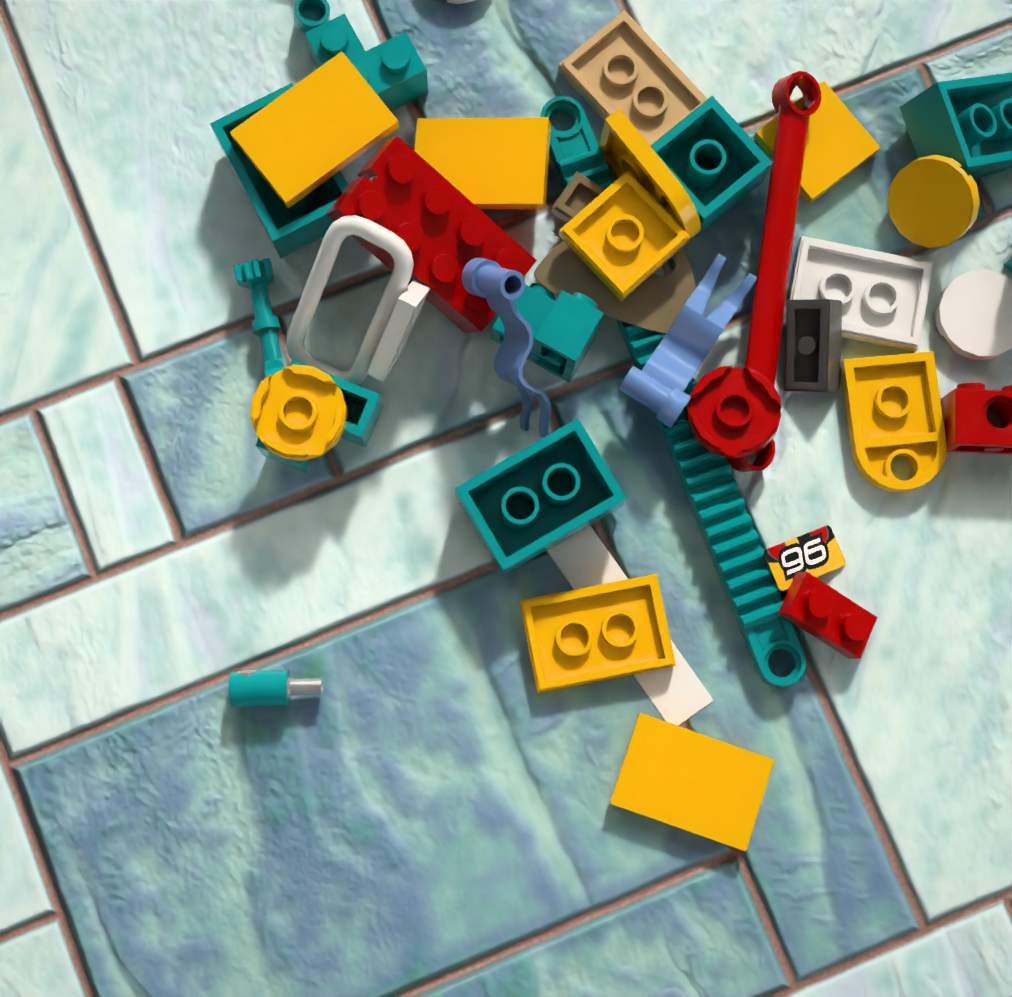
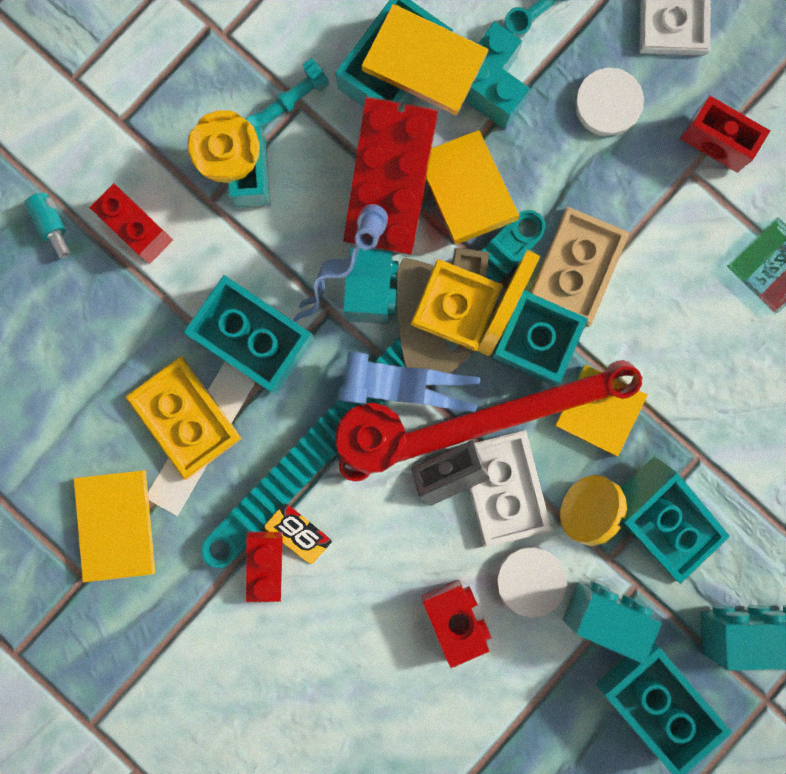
camera: 75 degrees right, 5 degrees up
white bar [286,215,430,385] -> none
yellow tile [840,351,947,492] -> none
none -> red brick [89,183,173,264]

